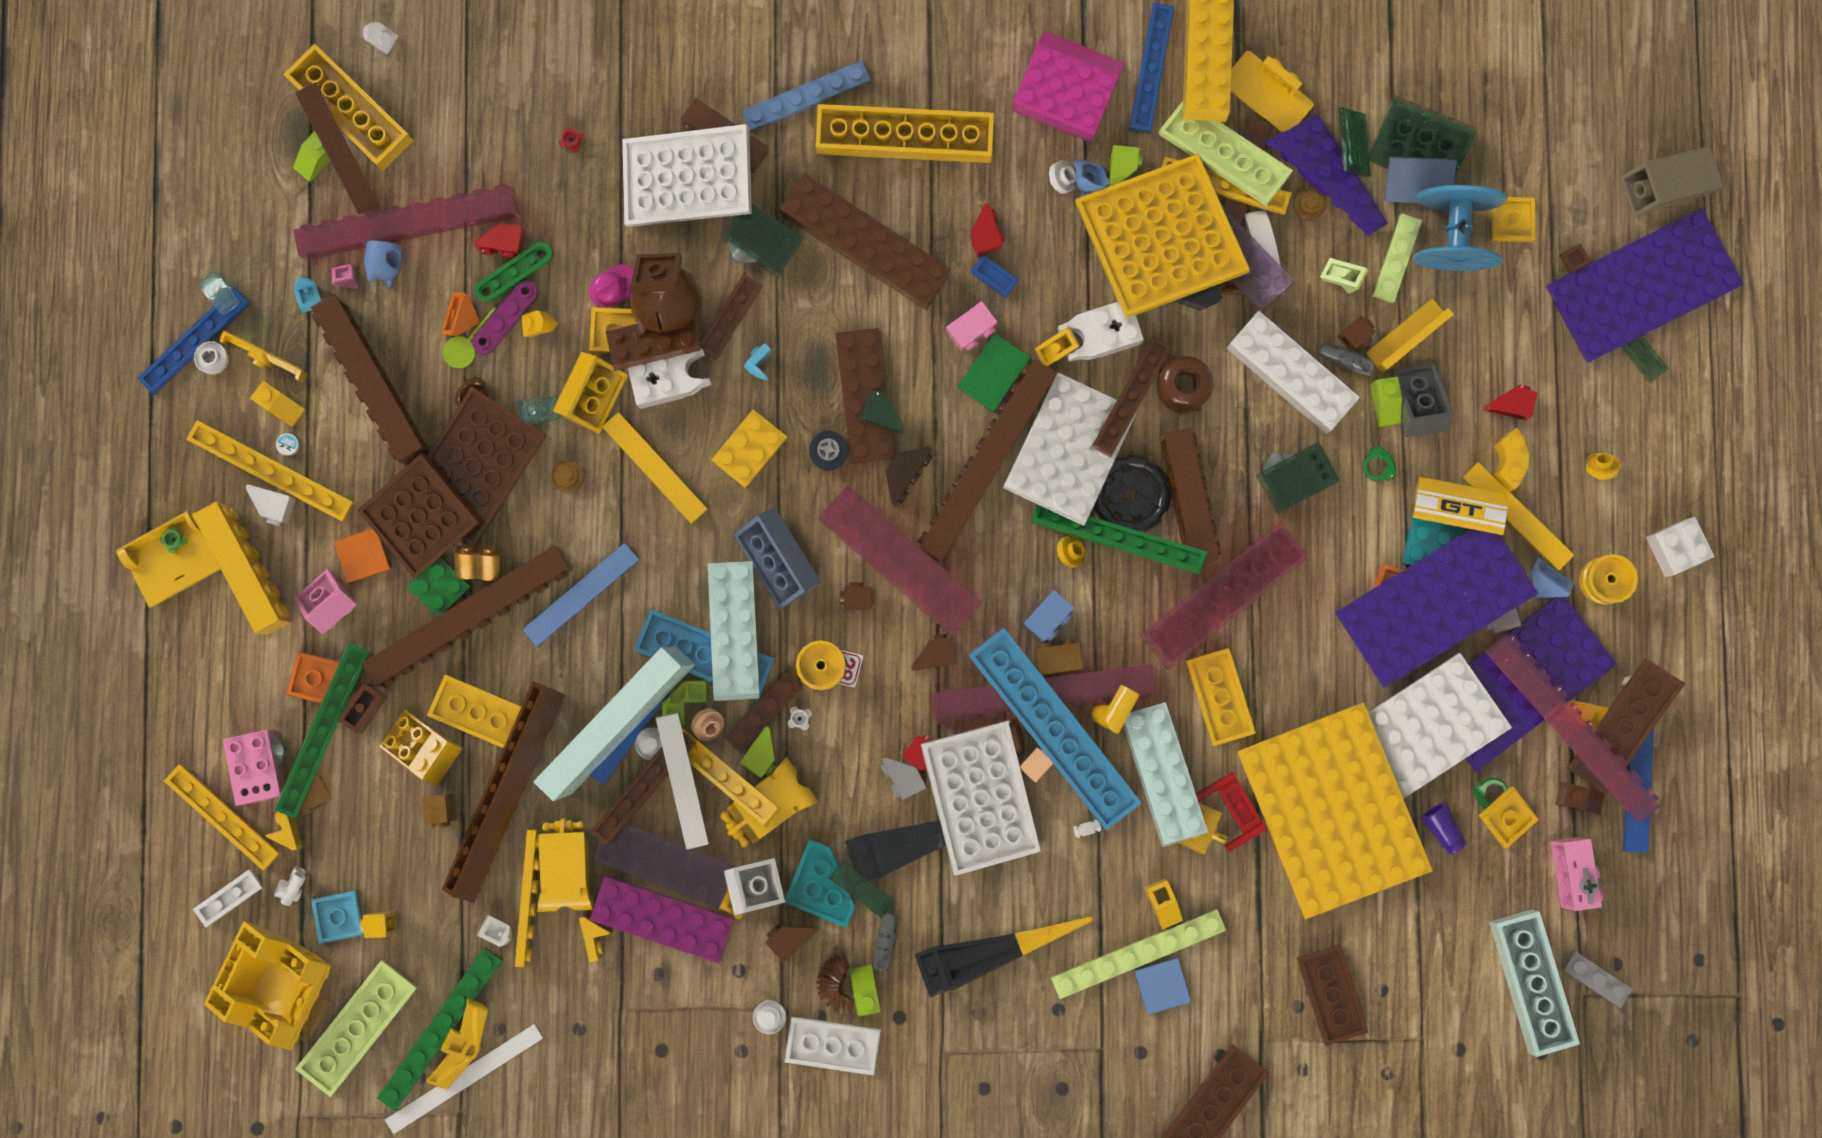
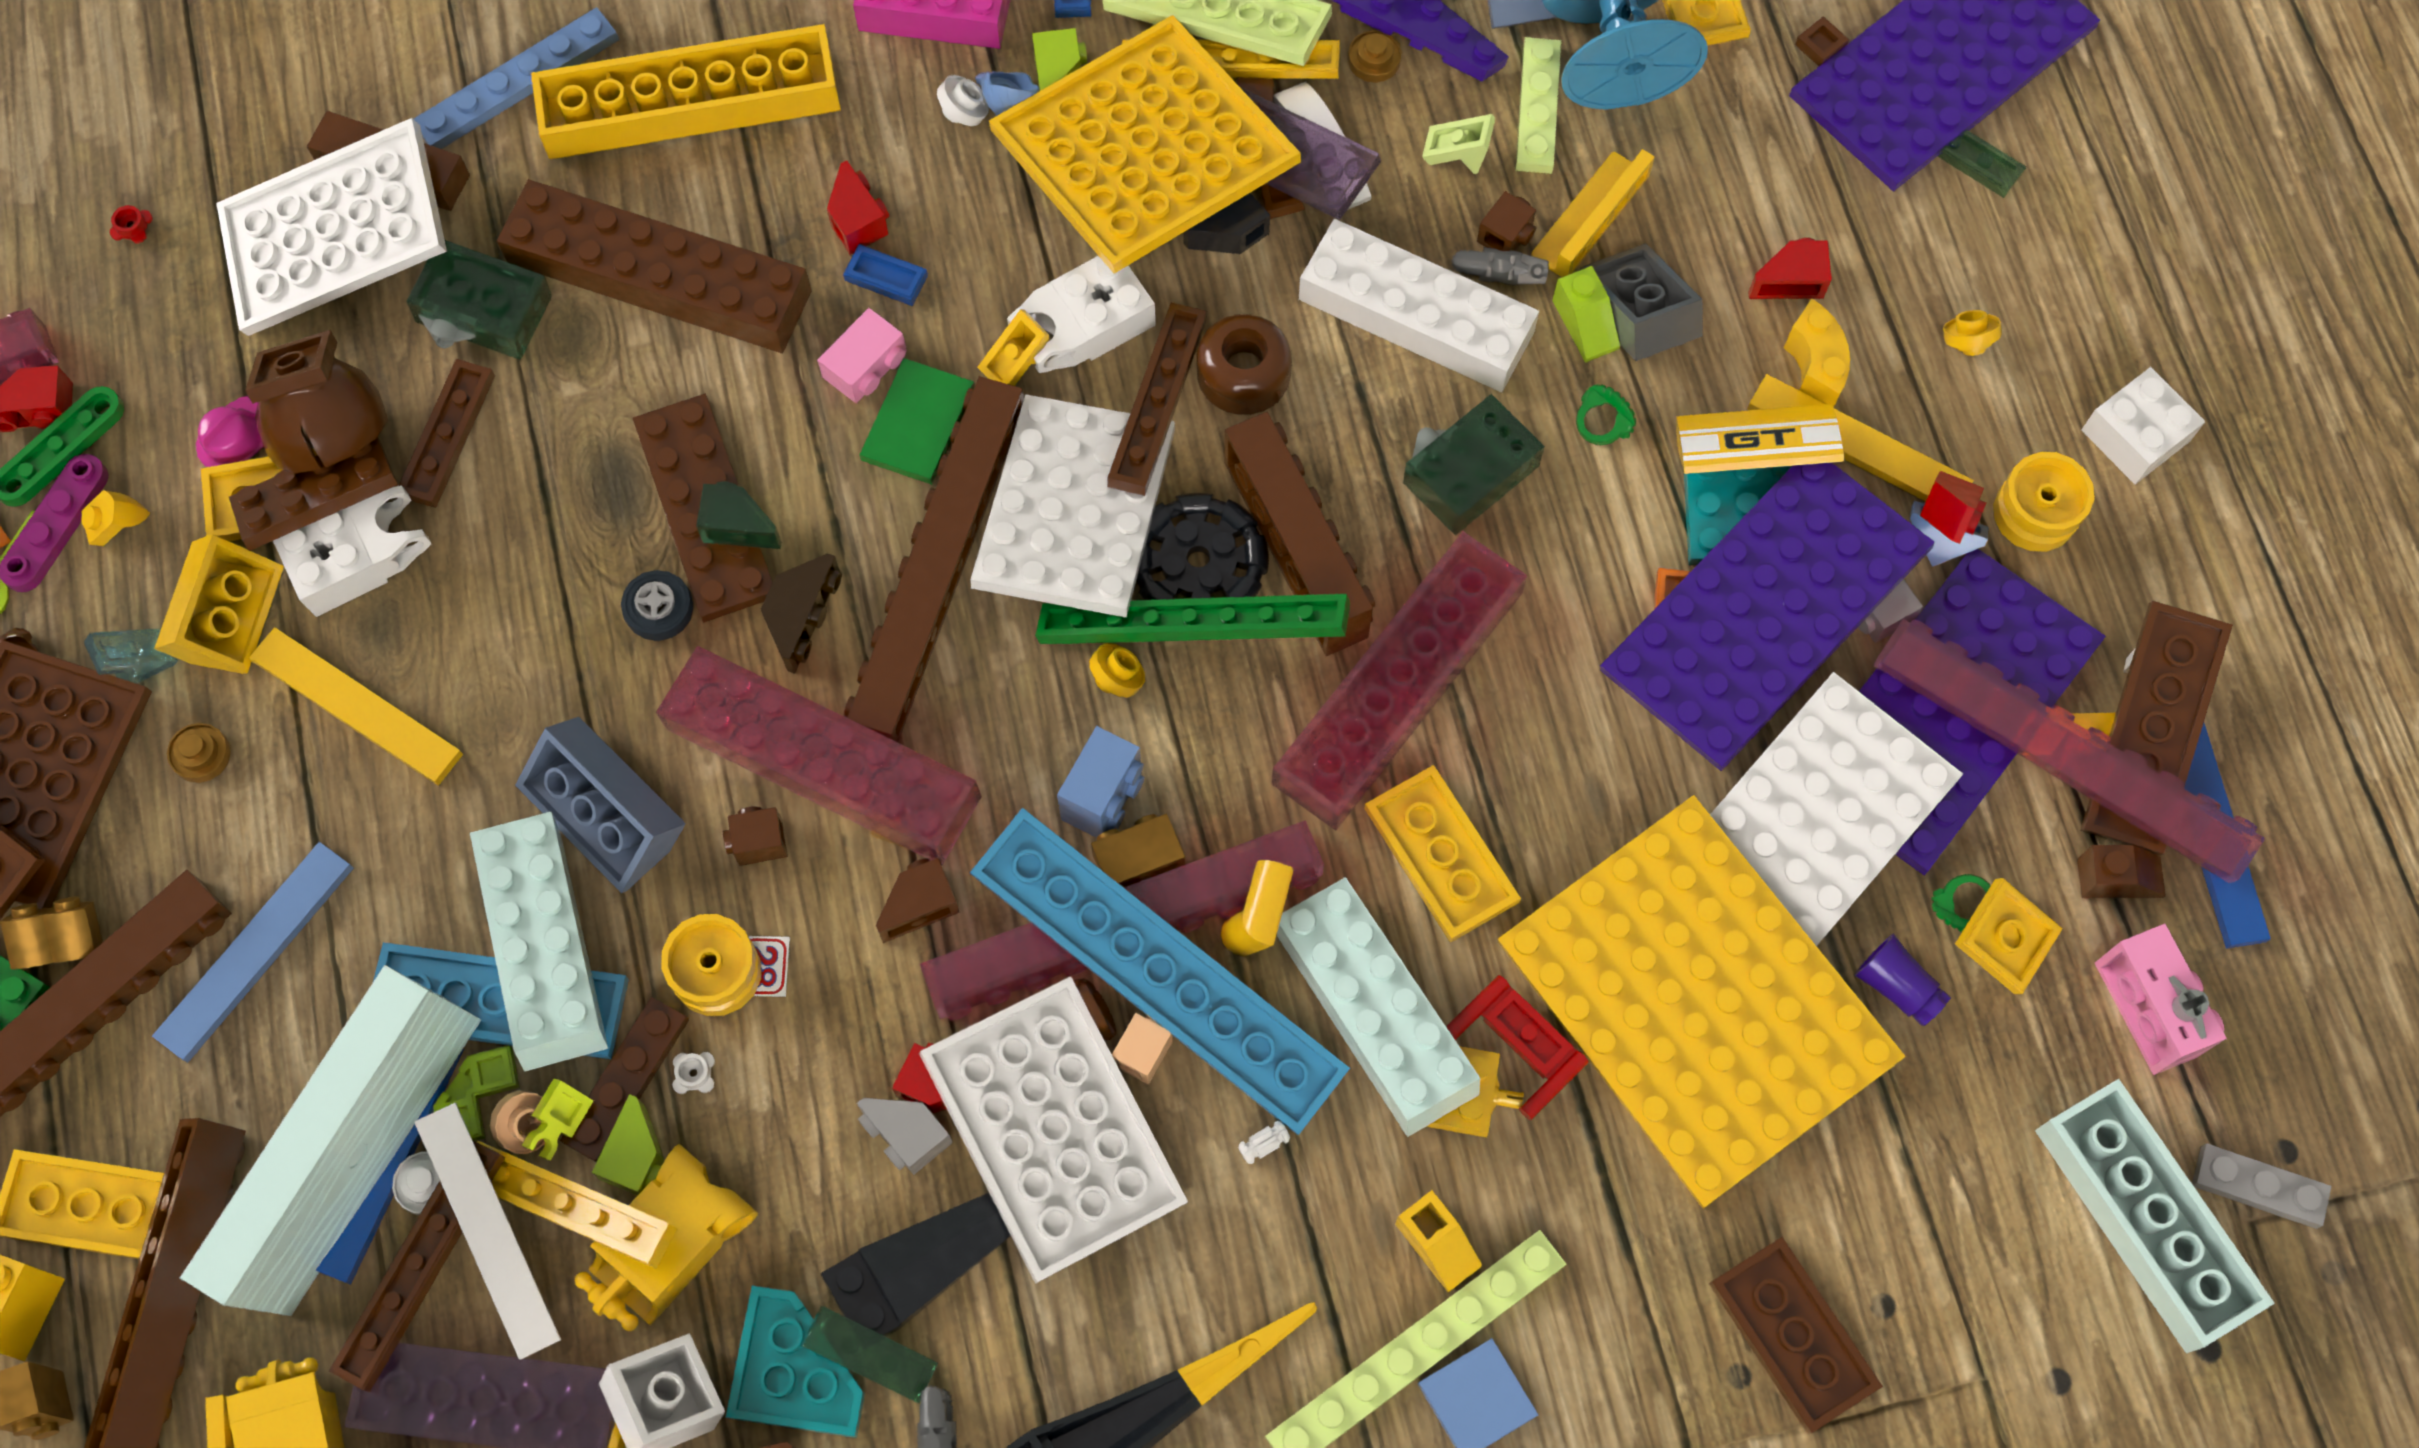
camera: 10 degrees left, 15 degrees down
yellow plate [711,409,788,489] -> none
medium azure plate [744,343,772,380] -> none
none -> neon yellow plate [522,1079,593,1161]
none -> red slope [1920,471,1987,544]

